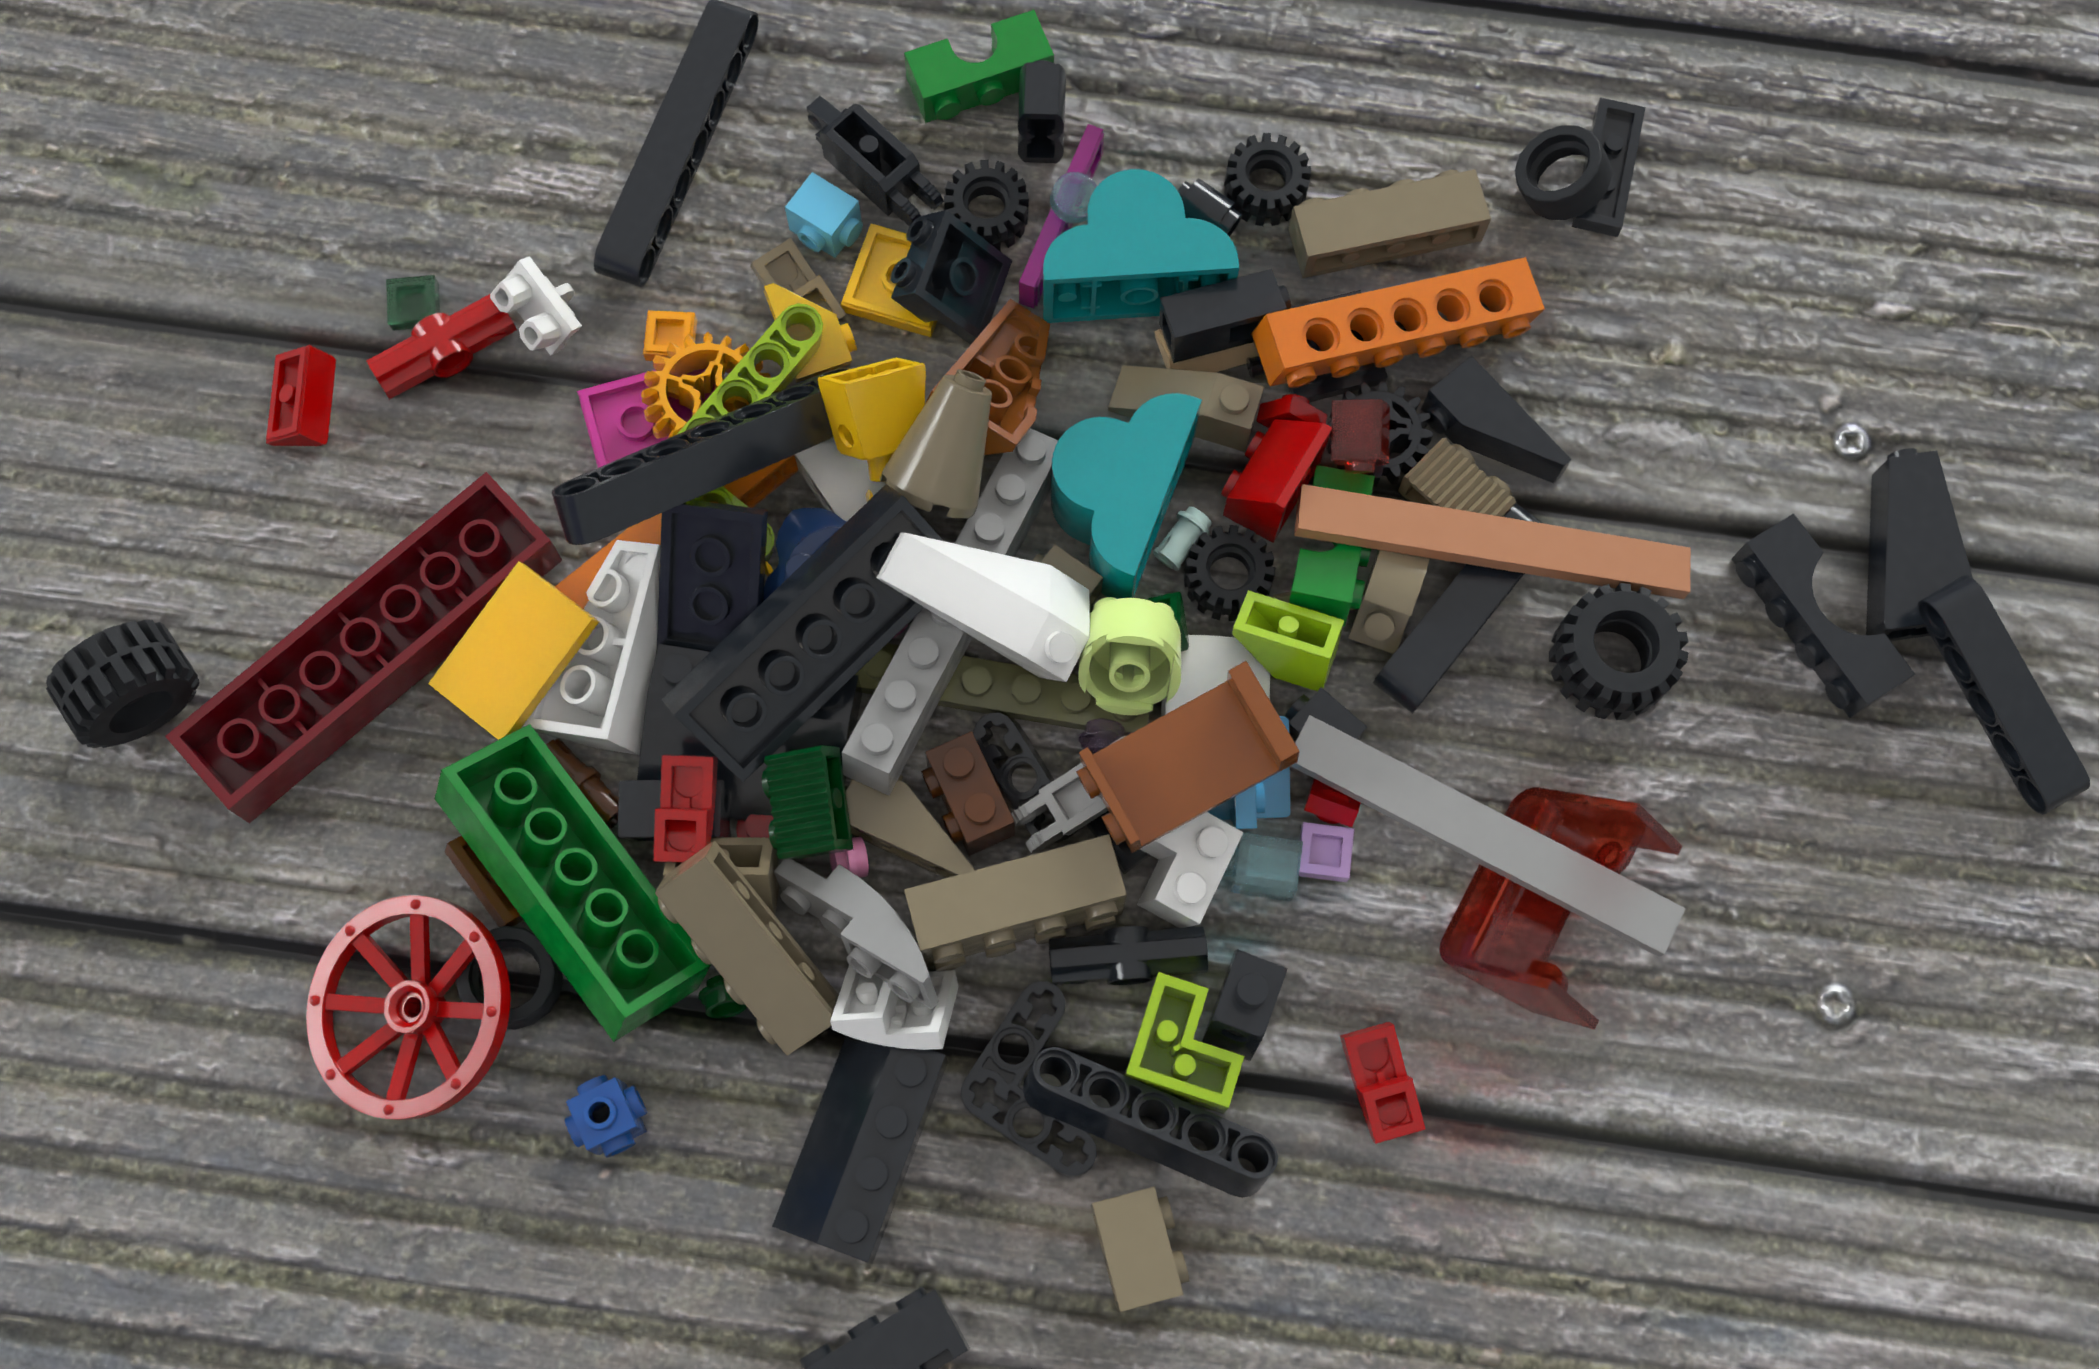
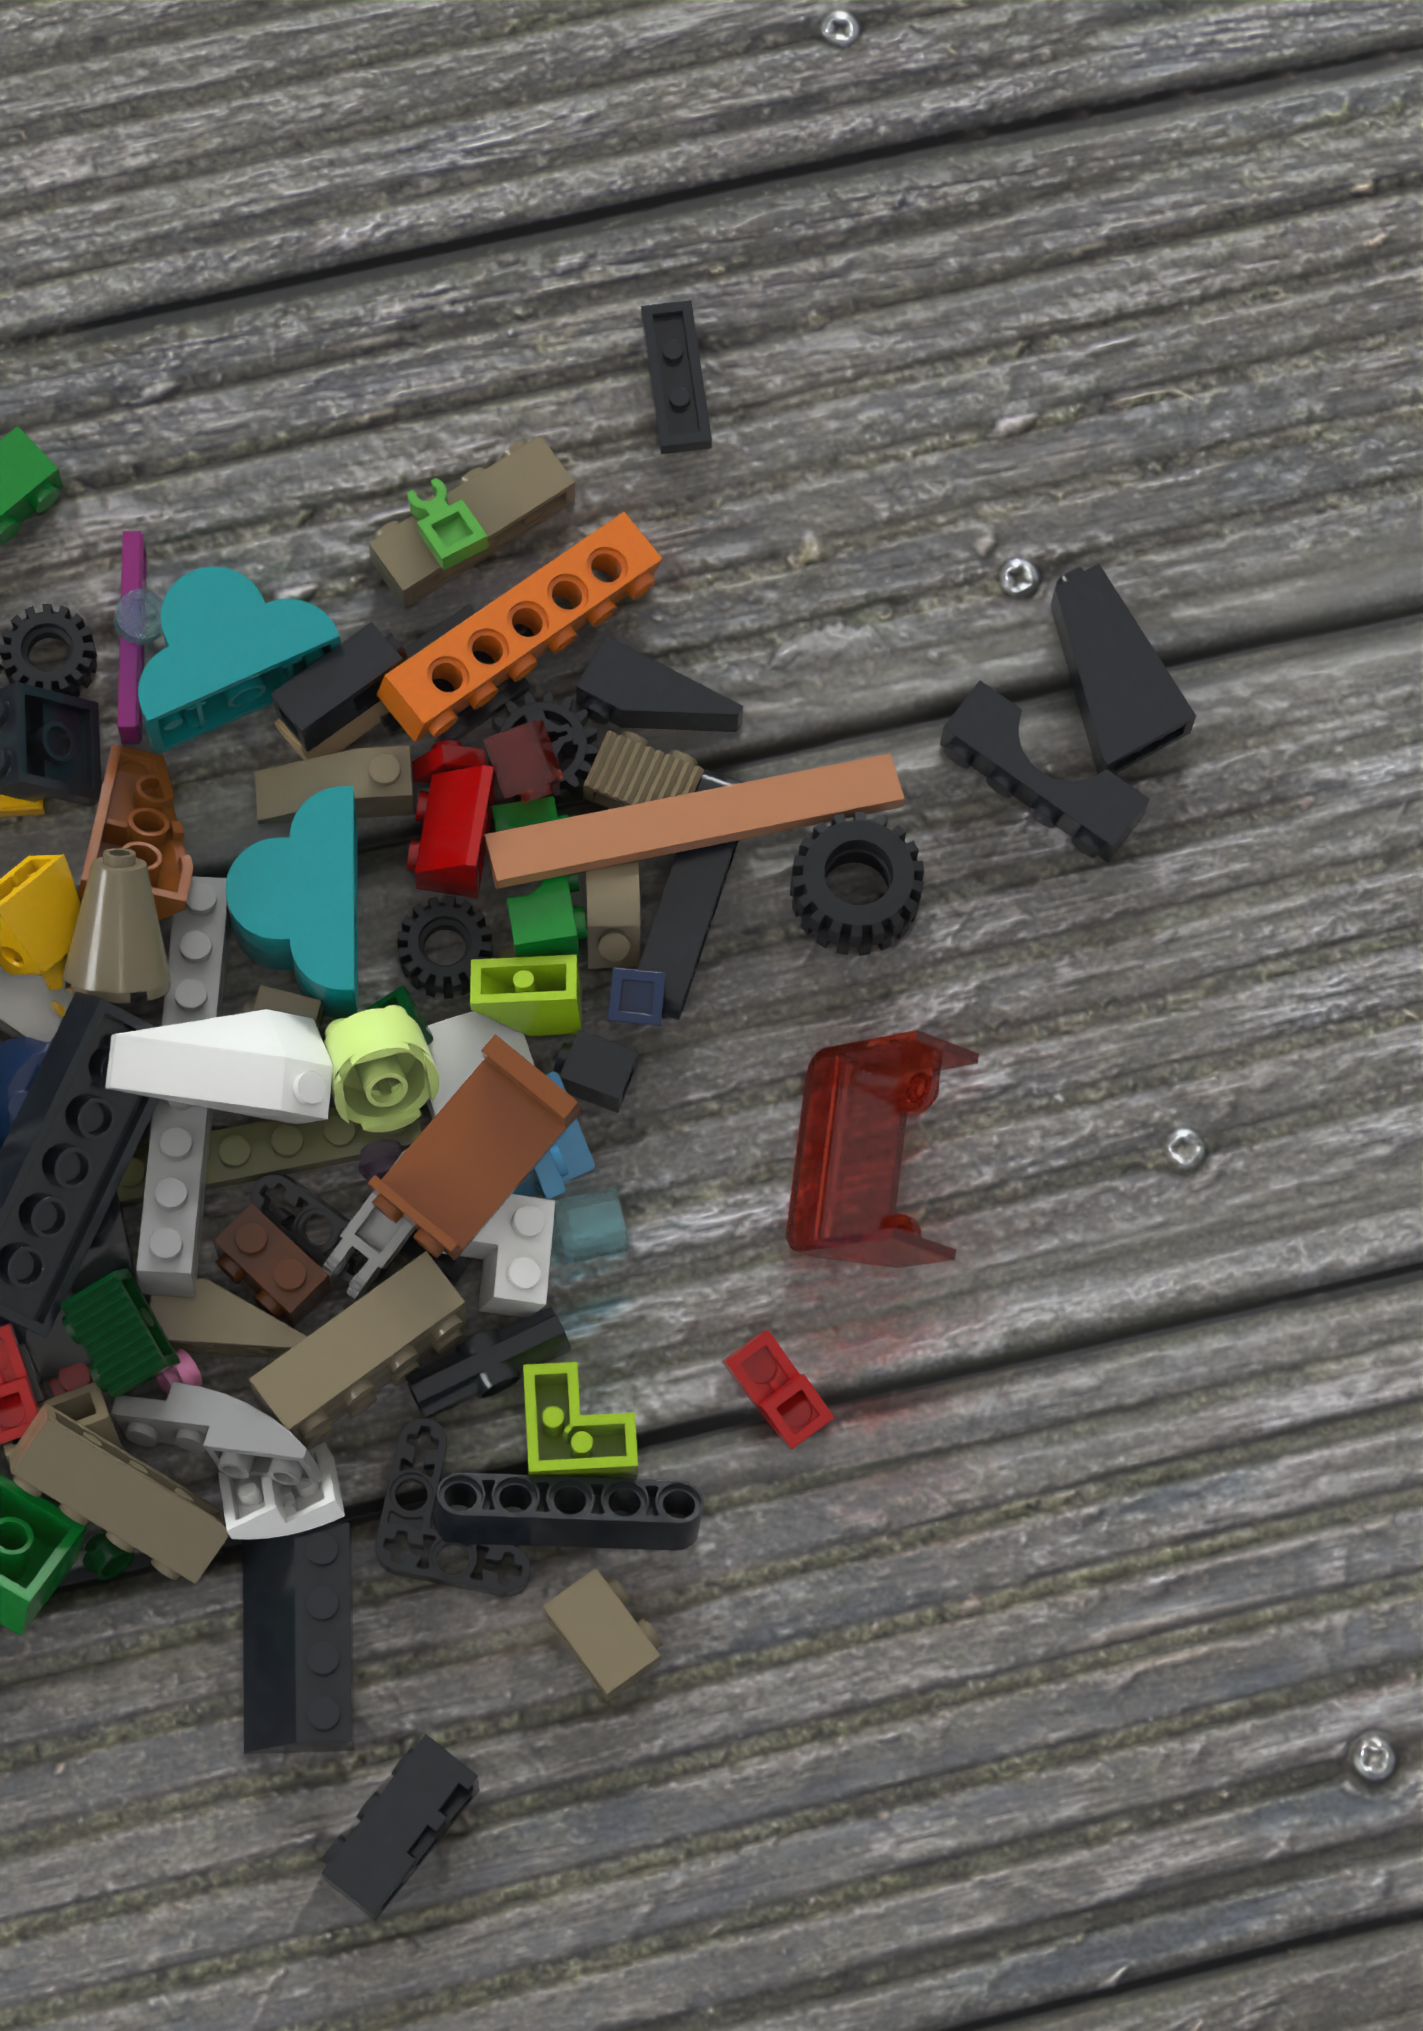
camera: 25 degrees left, 0 degrees up
blue brick [564,1075,647,1158] -> none
black brick [1018,60,1066,163] -> none
light aqua pin [1153,506,1212,571] -> none
black brick [1178,178,1243,237] -> none
black torso [1202,949,1288,1061] -> none
black tyre [1224,133,1311,226] -> none
light grey tile [1291,715,1686,957] -> none
lavender plate [1296,822,1354,882] -> none
red plate [1304,778,1361,827] -> none
black tyre [1515,125,1612,220] -> none
black beam [1917,575,2090,815] -> none
none -> bright green plate [407,478,489,570]
none -> dark blue panel [608,967,666,1026]

